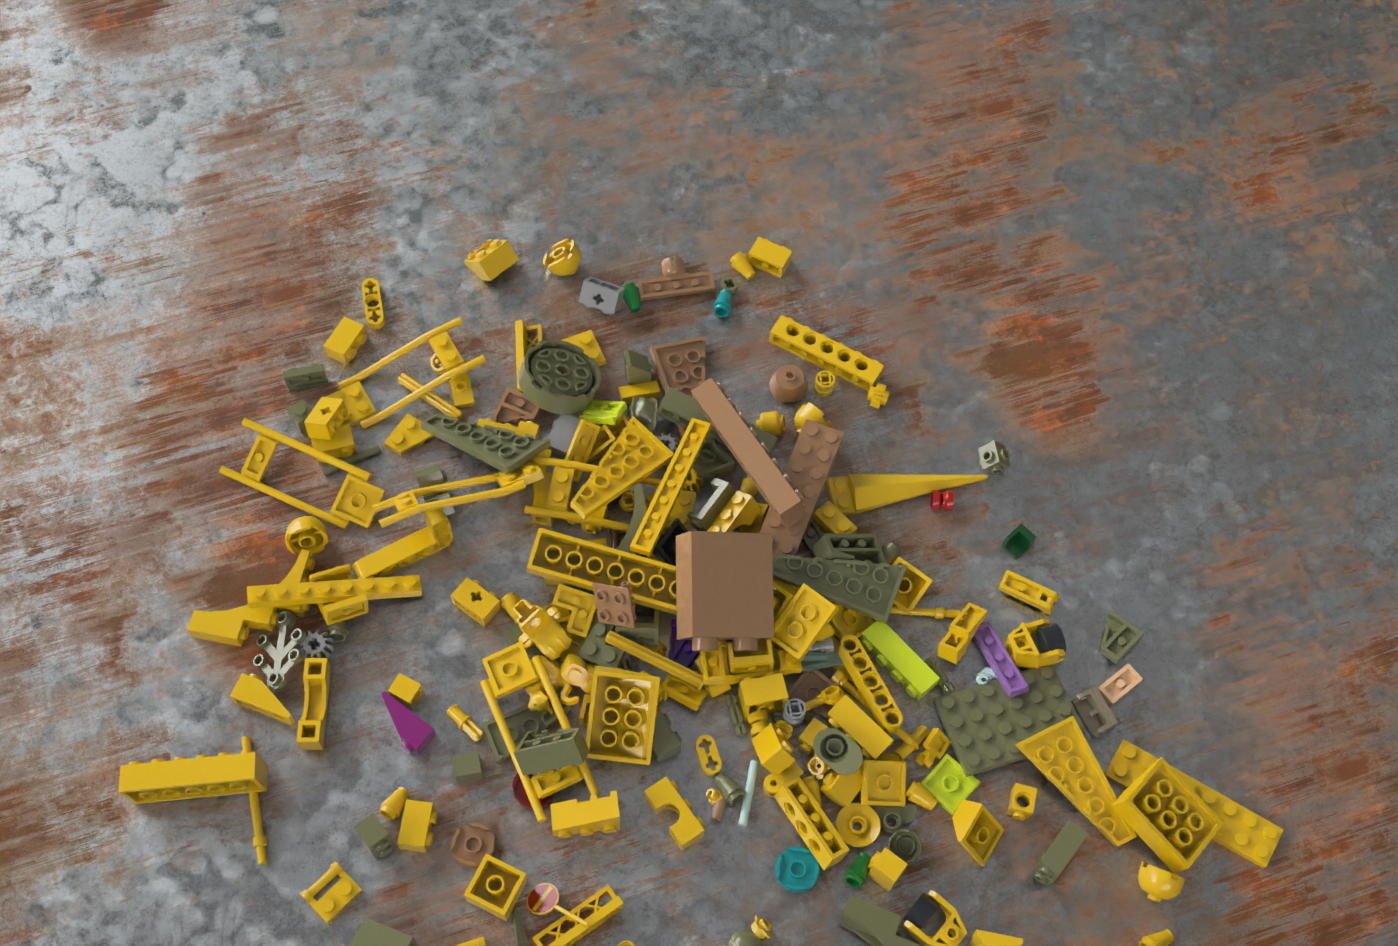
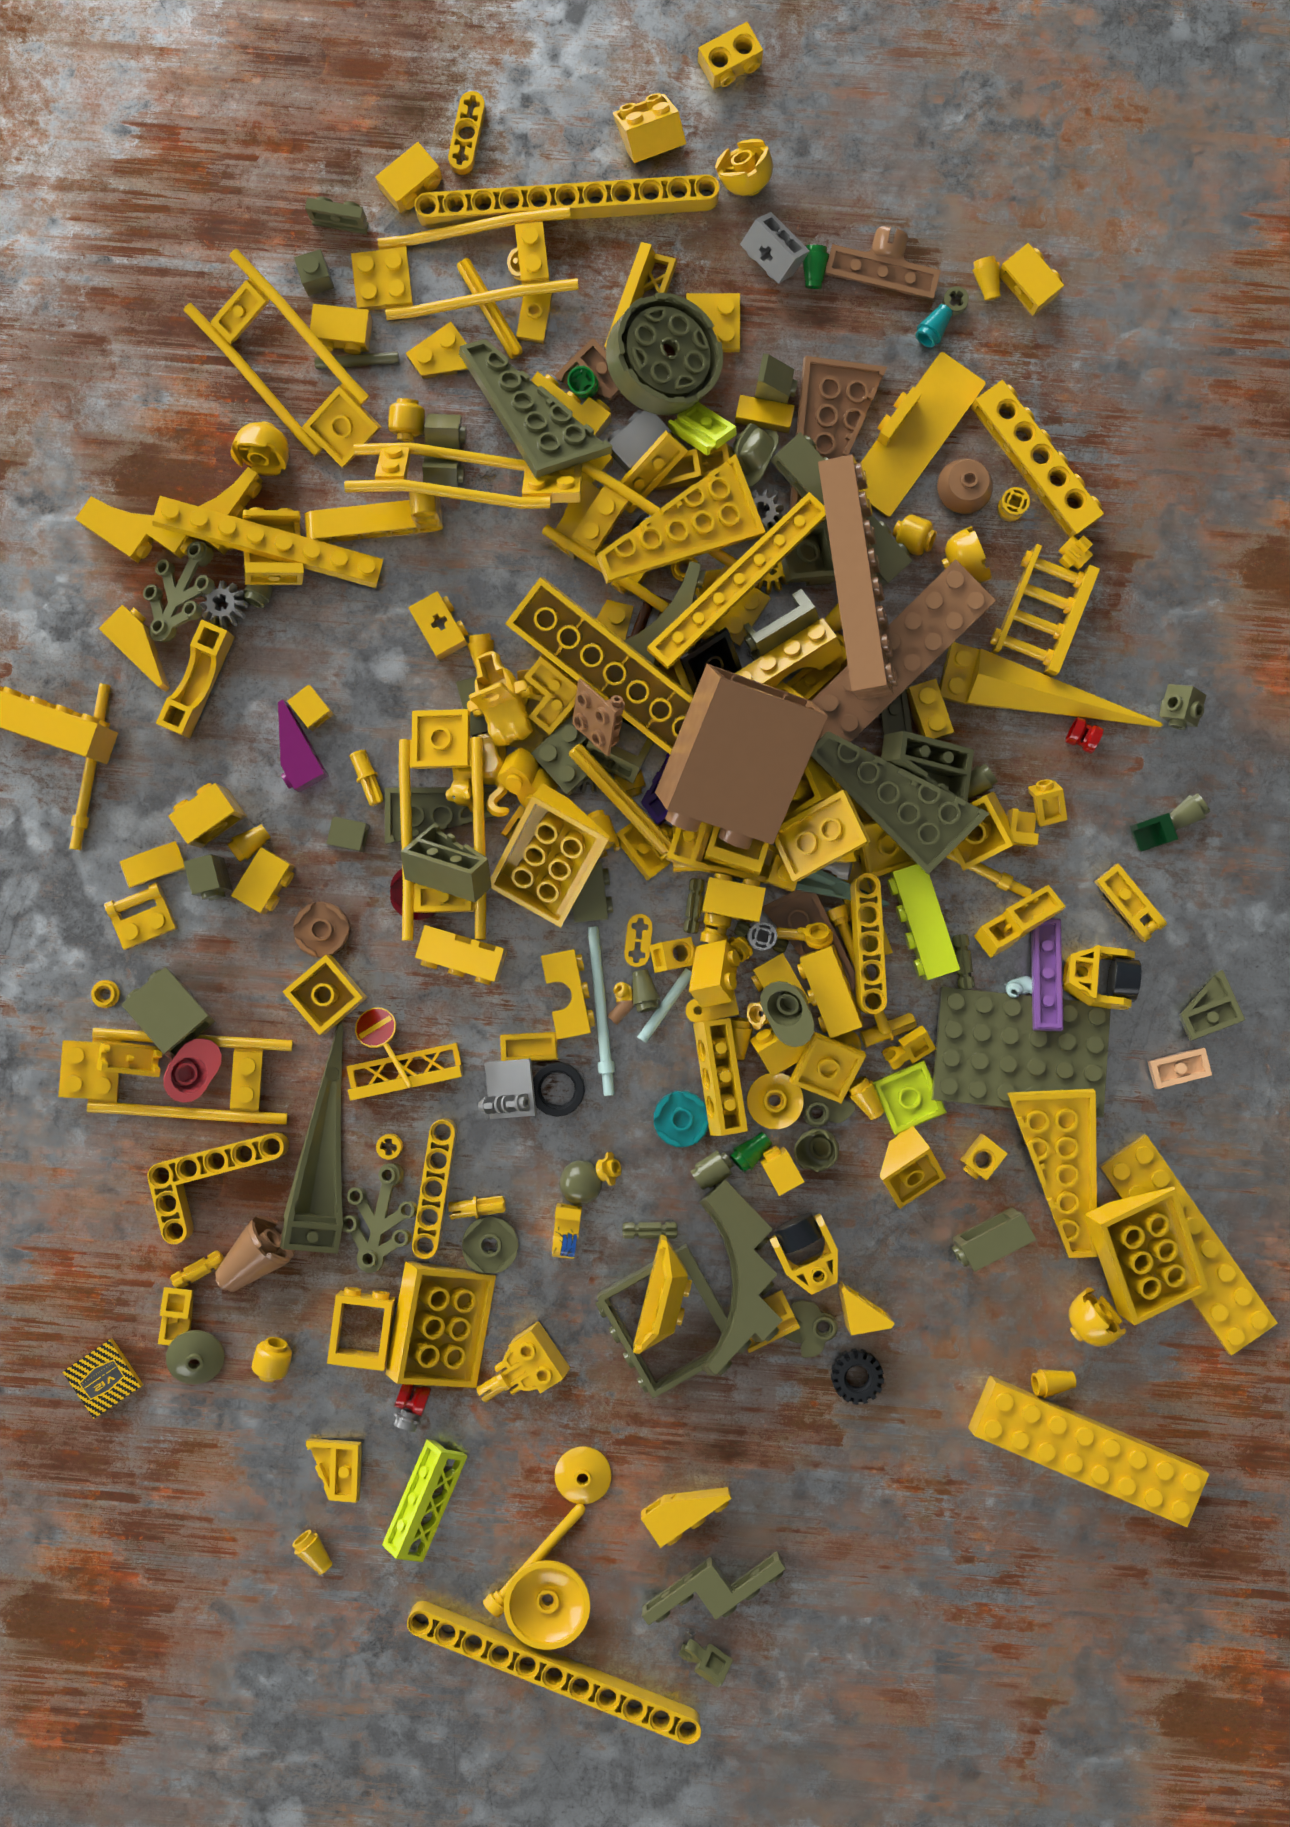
camera: 30 degrees right, 25 degrees up
yellow brick [304,397,348,440] -> none
dark tan hinge [1071,685,1119,739] -> none
none -> yellow slope [119,841,185,889]
none -> yellow brick [168,783,247,848]
none -> yellow head [388,398,425,442]
none -> yellow beam [414,175,719,229]
none -> light grey hinge [478,1058,537,1119]
none -> yellow tile [500,1032,558,1061]
none -> black tyre [533,1062,585,1117]
none -> green wheel [567,366,599,400]
none -> light aqua bar [587,926,615,1096]
none -> yellow brick [649,937,696,973]
none -> olive brick [690,1150,734,1190]
none -> yellow brick [698,21,763,90]
none -> yellow bracket [860,352,986,518]
none -> yellow fence [990,544,1100,678]
none -> yellow panel [1007,808,1039,847]
none -> yellow bracket [1028,779,1067,827]
none -> olive cone [1170,793,1210,831]

